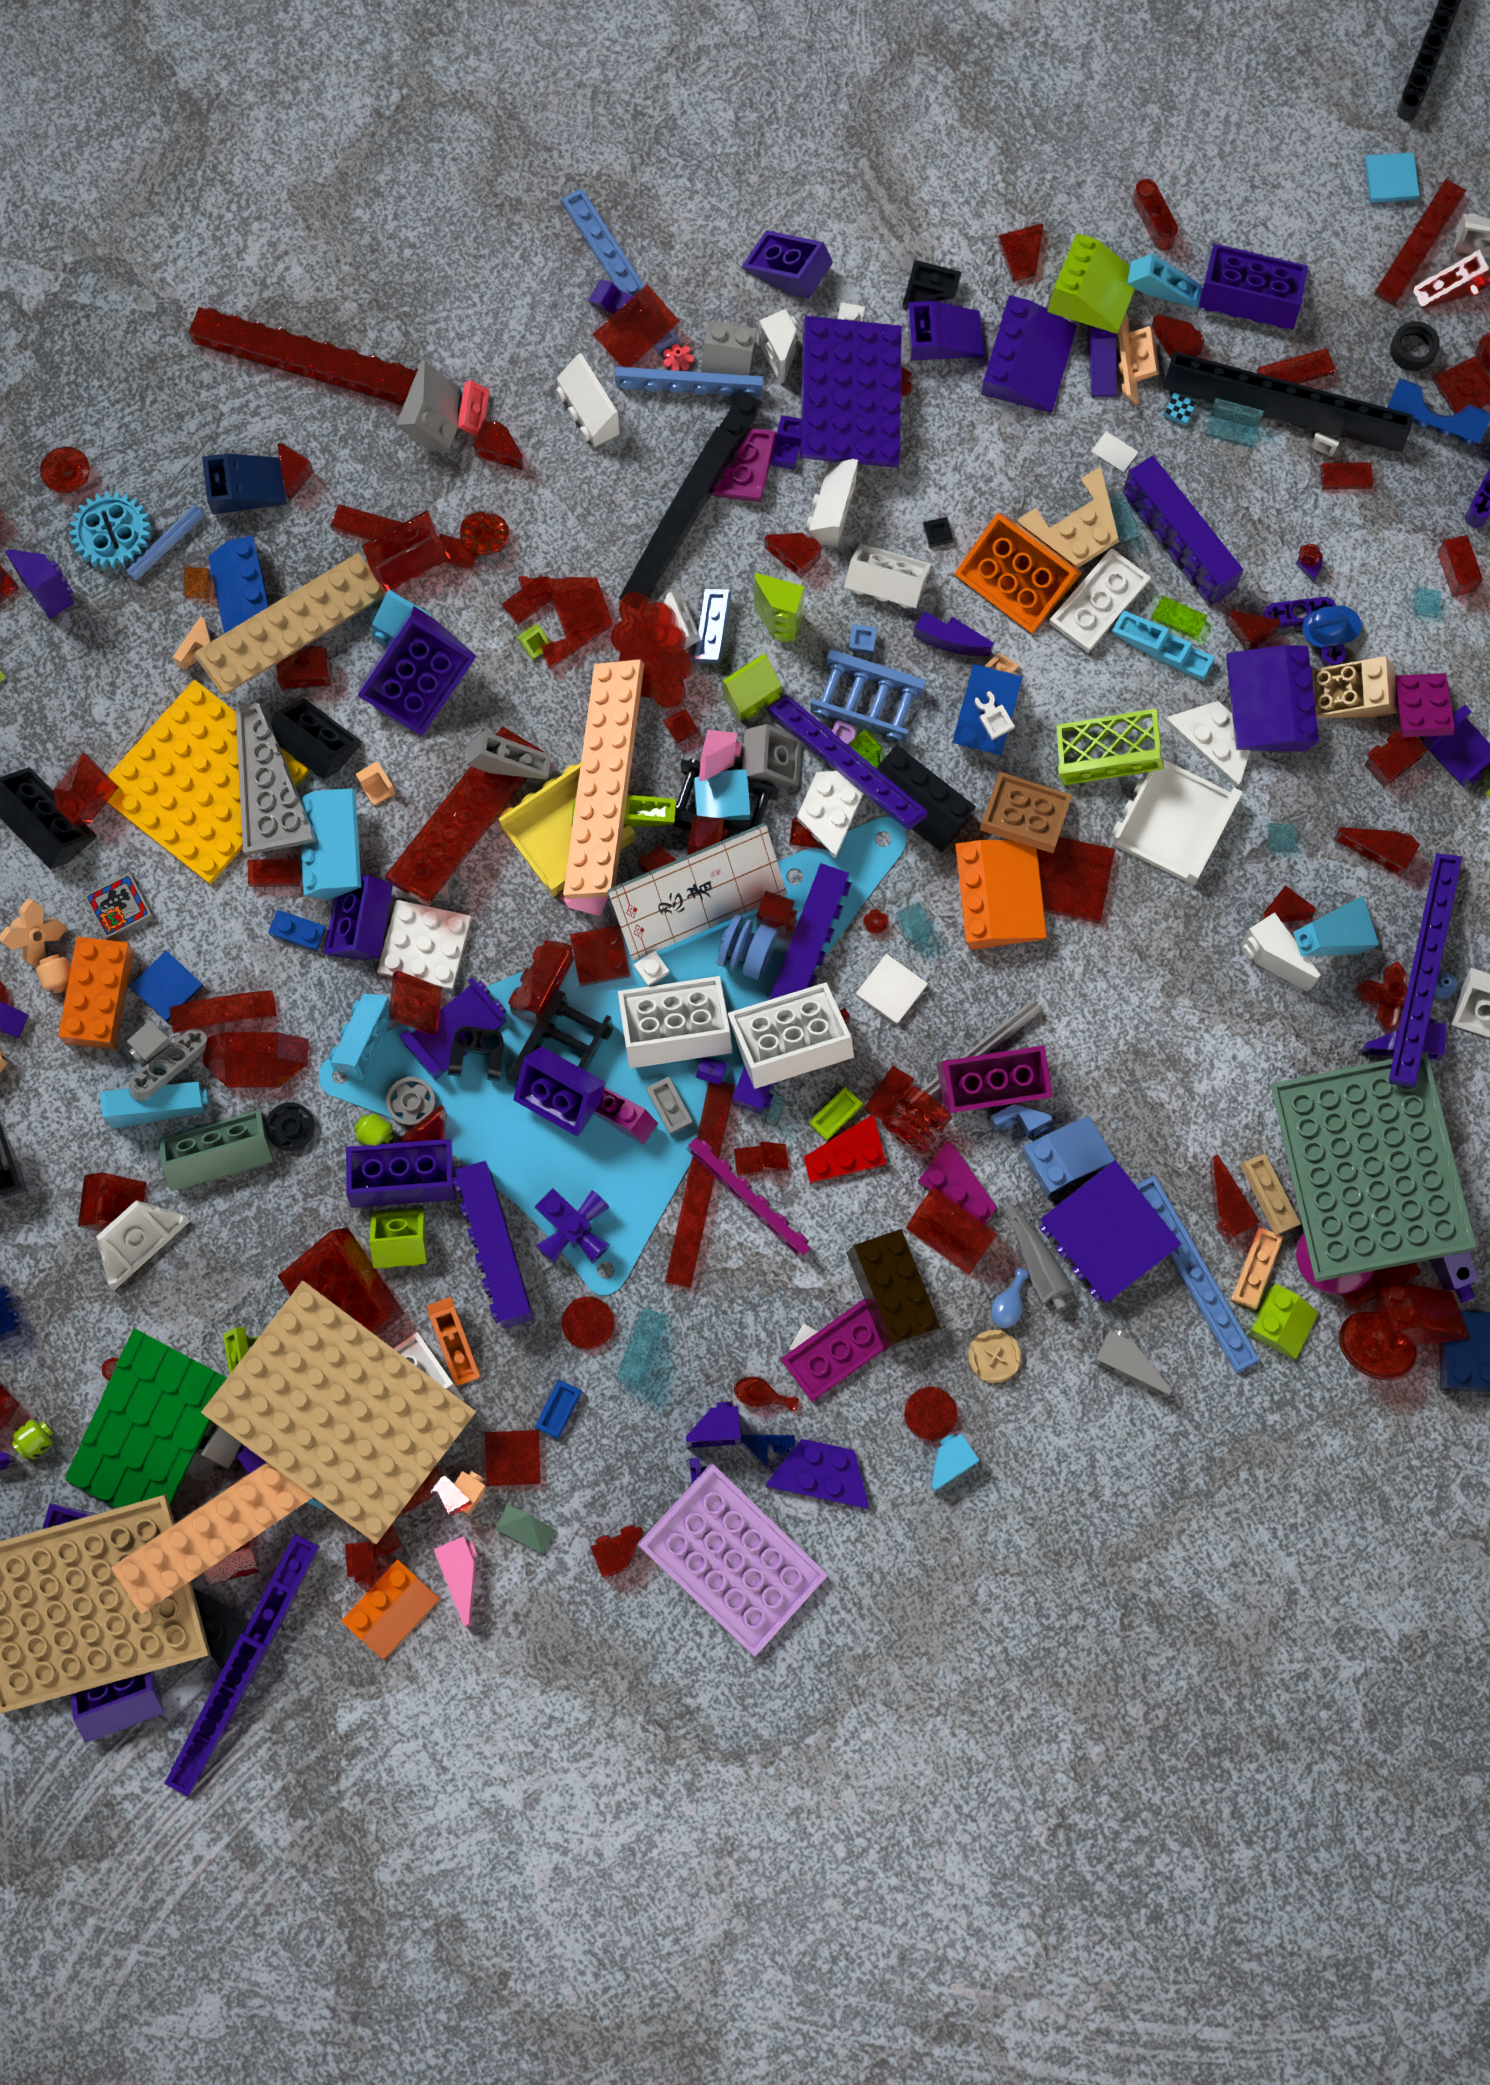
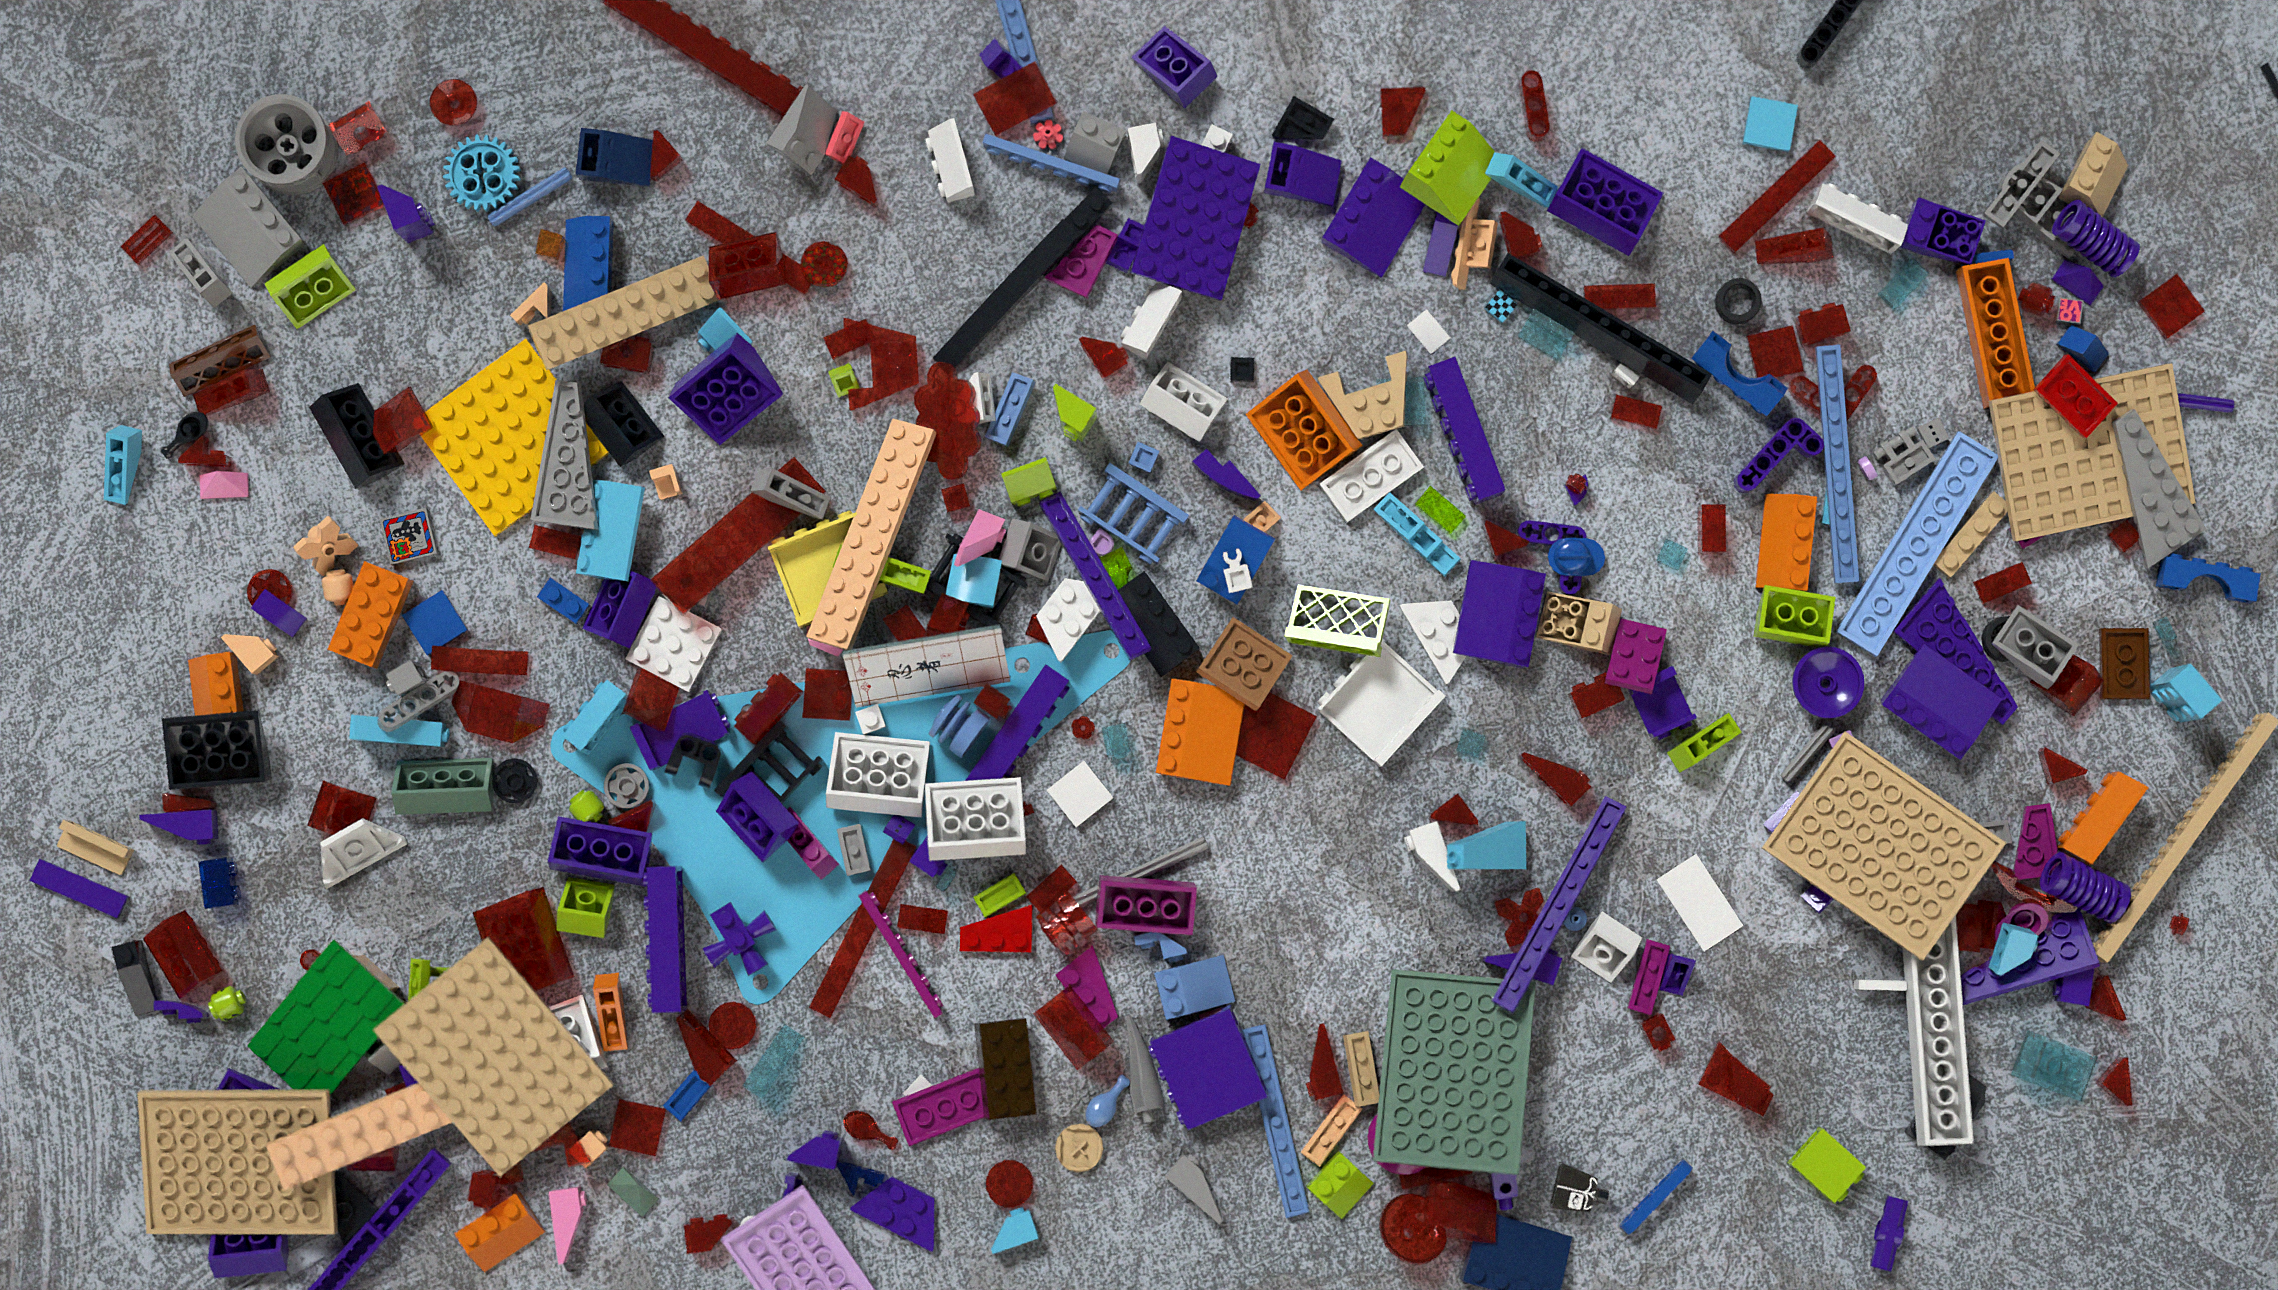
camera: 10 degrees right, 10 degrees up
none -> clear red slope [676,1009,737,1086]

